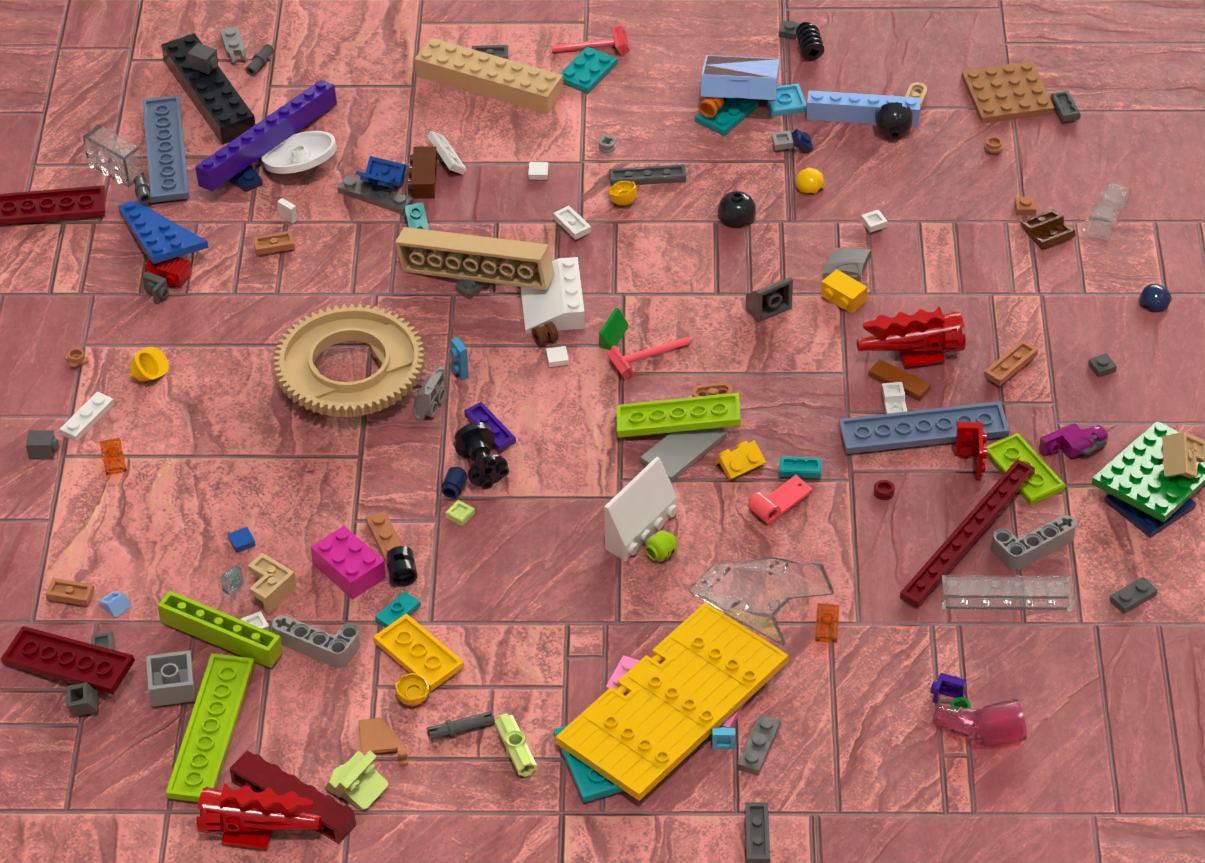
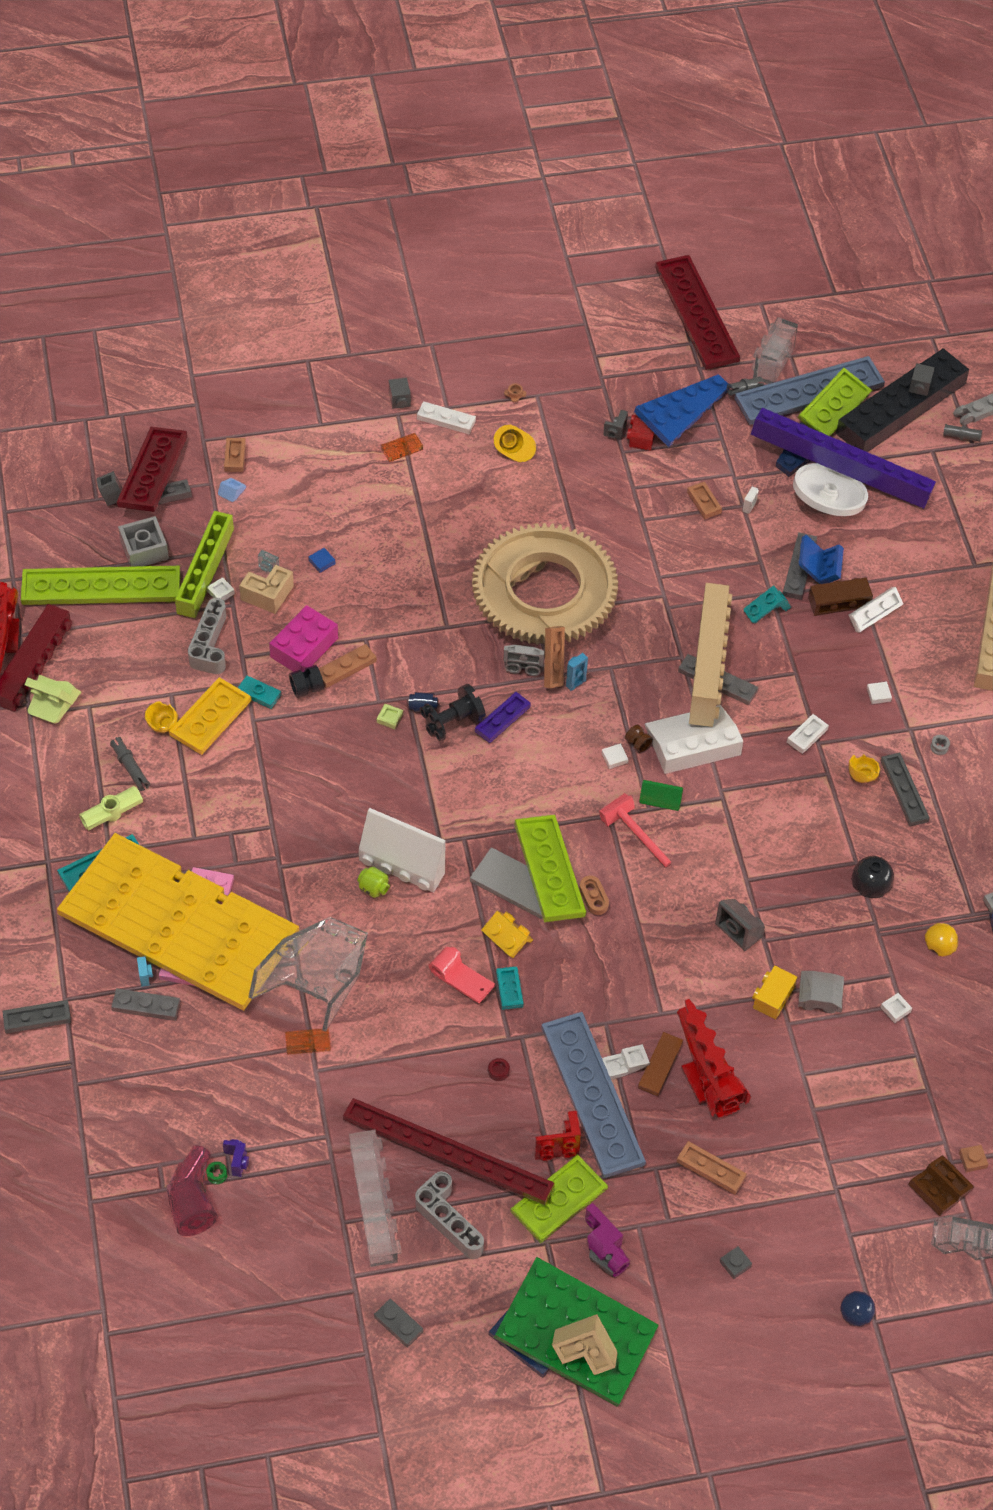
camera: 75 degrees right, 10 degrees up
nougat flag [359,718,408,766] -> none
none -> nougat plate [544,626,565,688]
none -> lime tile [797,368,872,436]

